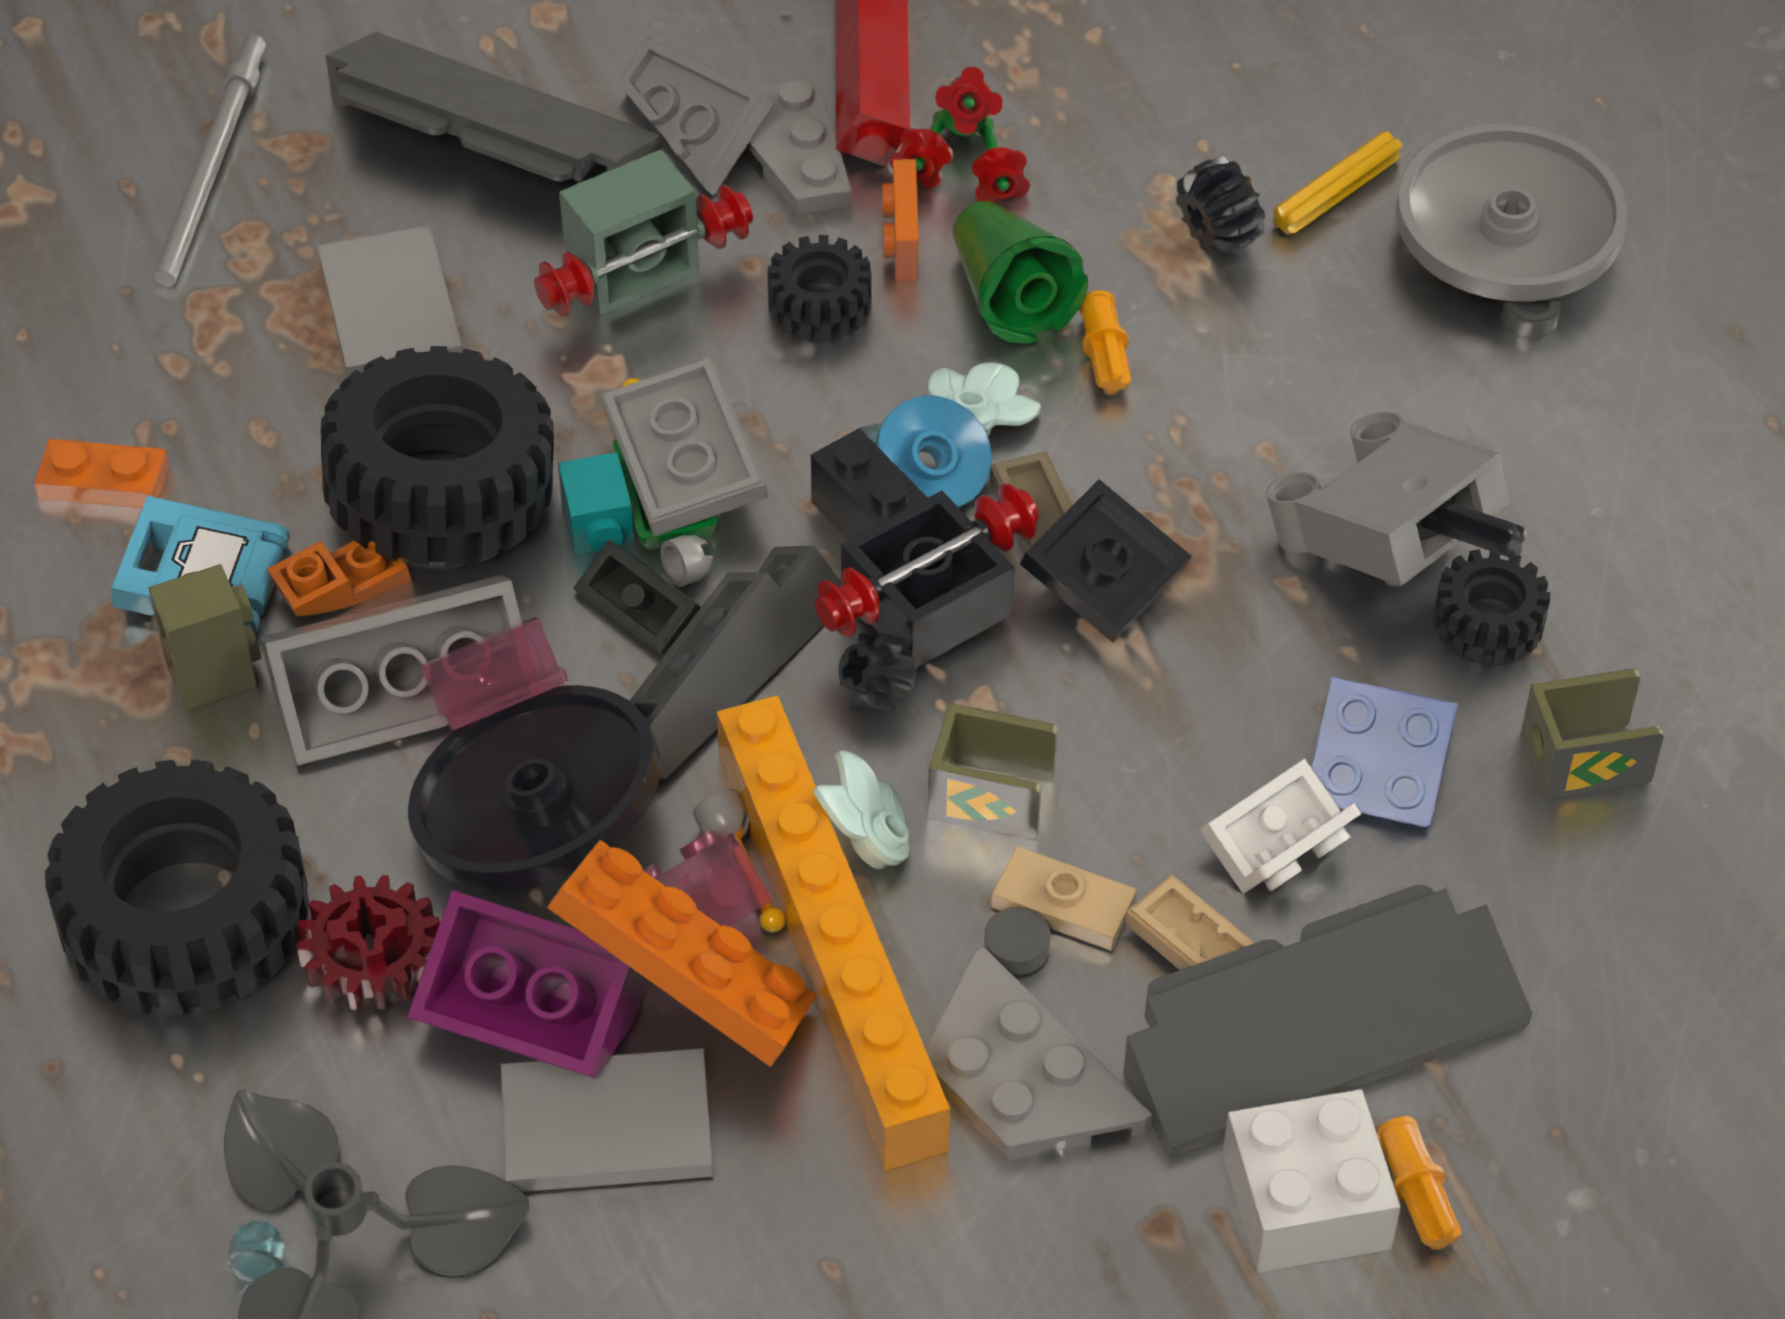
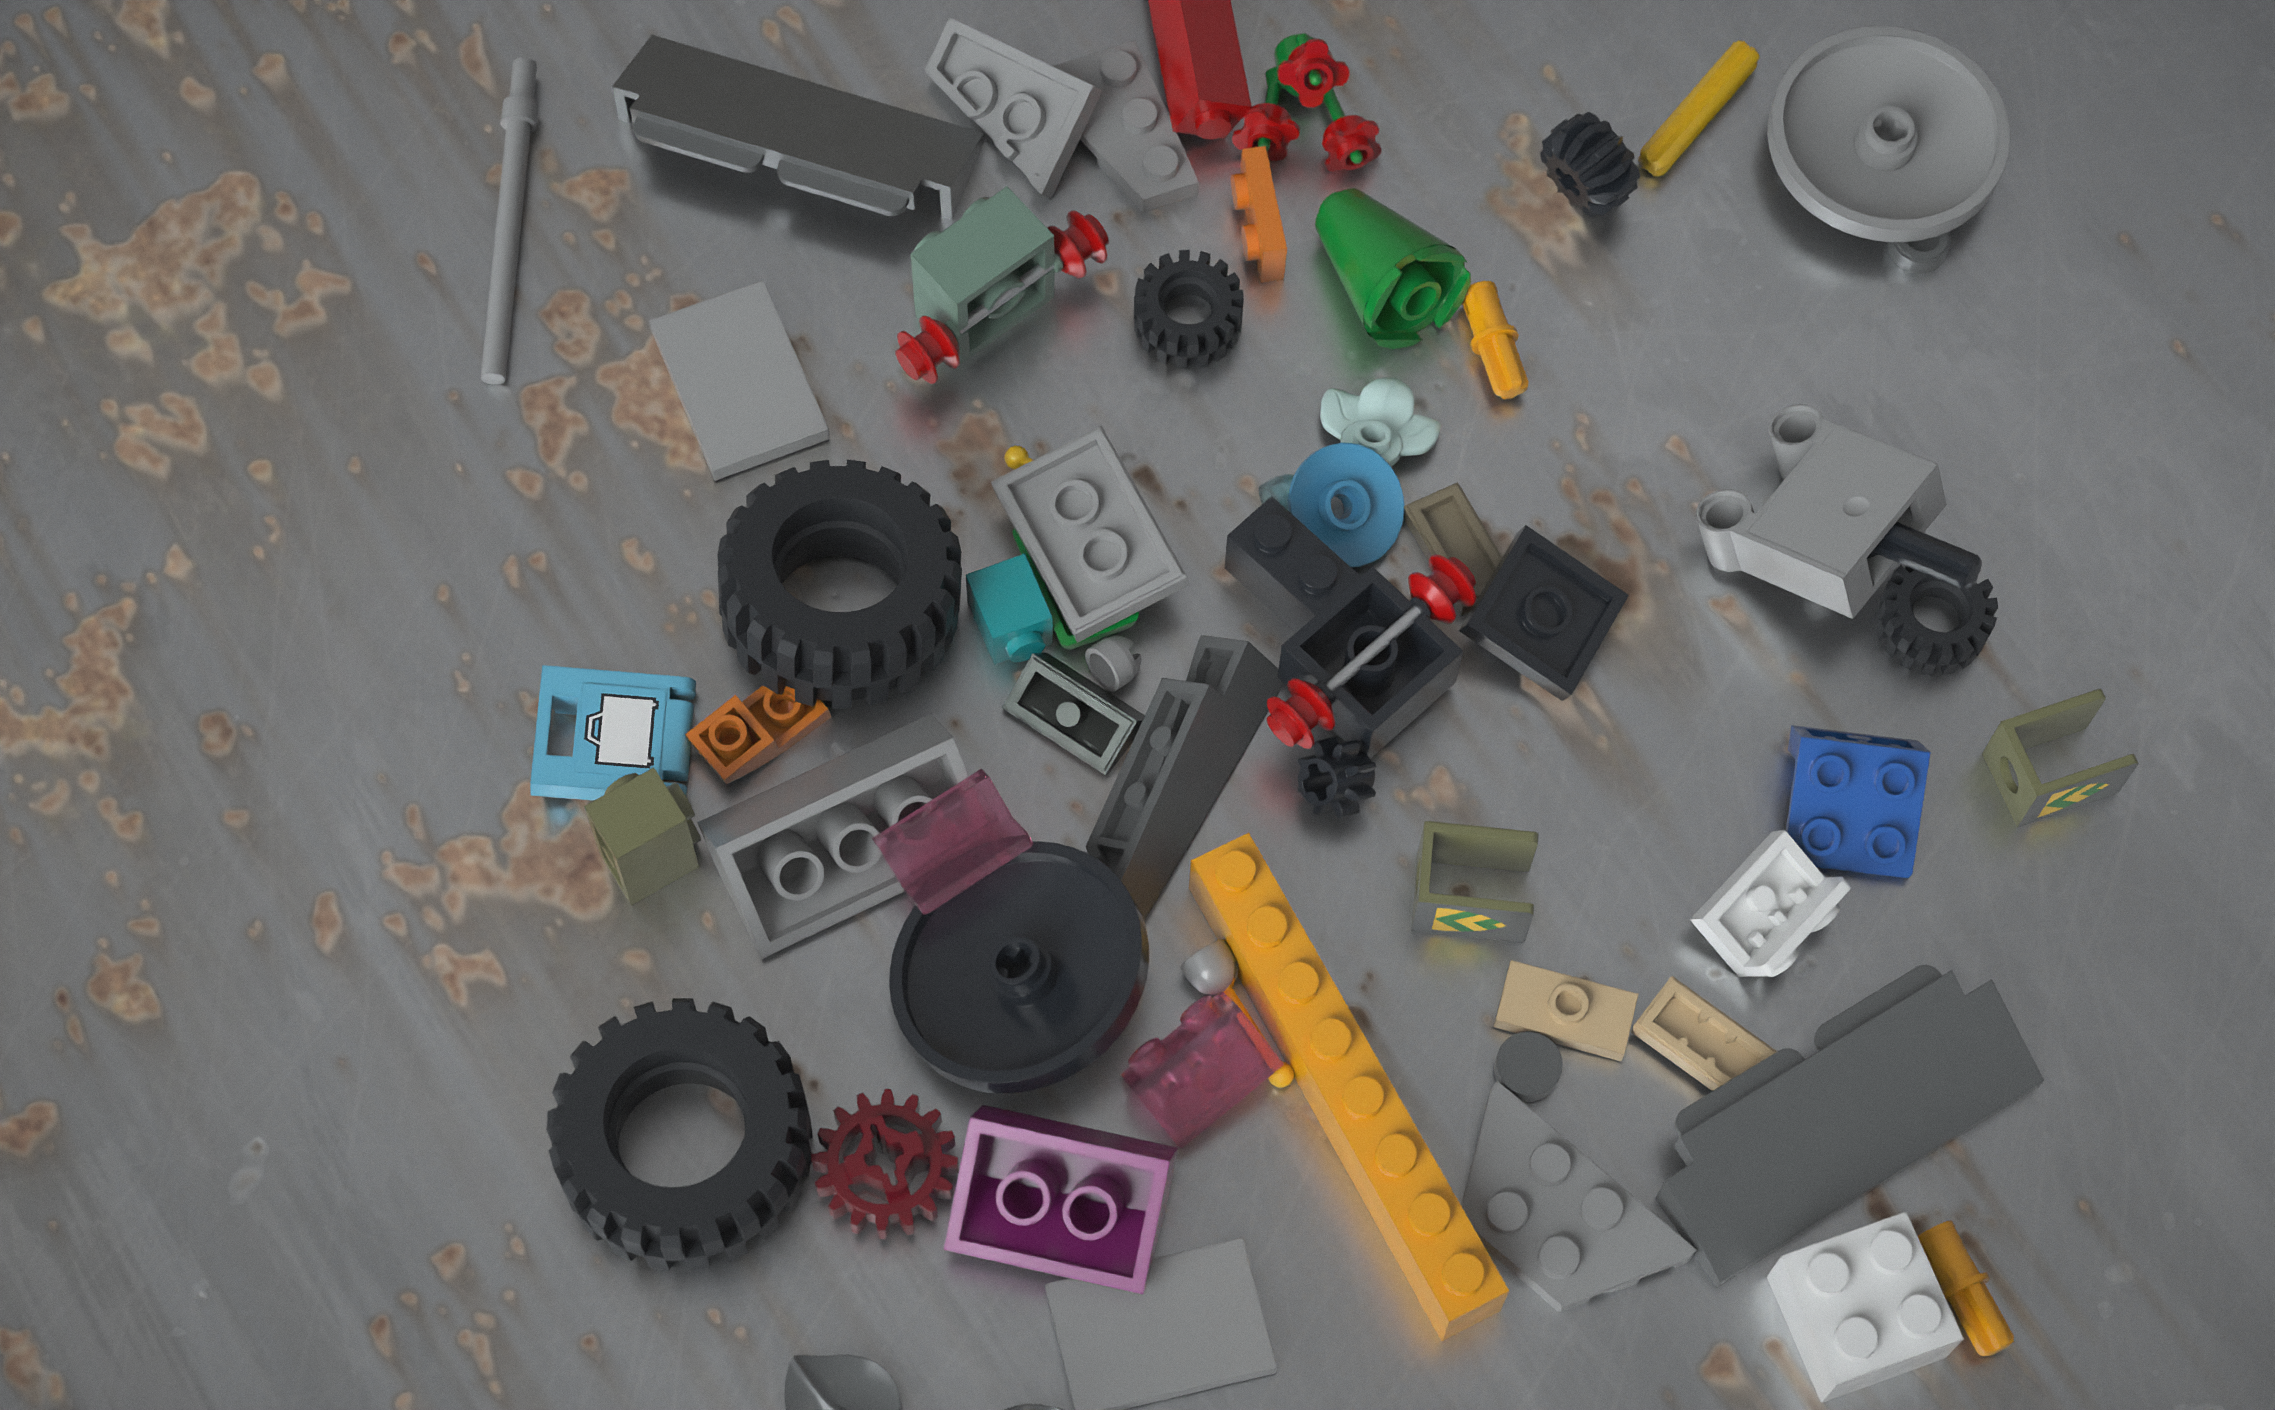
camera: 10 degrees left, 15 degrees up
orange plate [34,439,169,508] -> none
orange plate [547,840,817,1067] -> none
light aqua plate [813,750,910,869] -> none

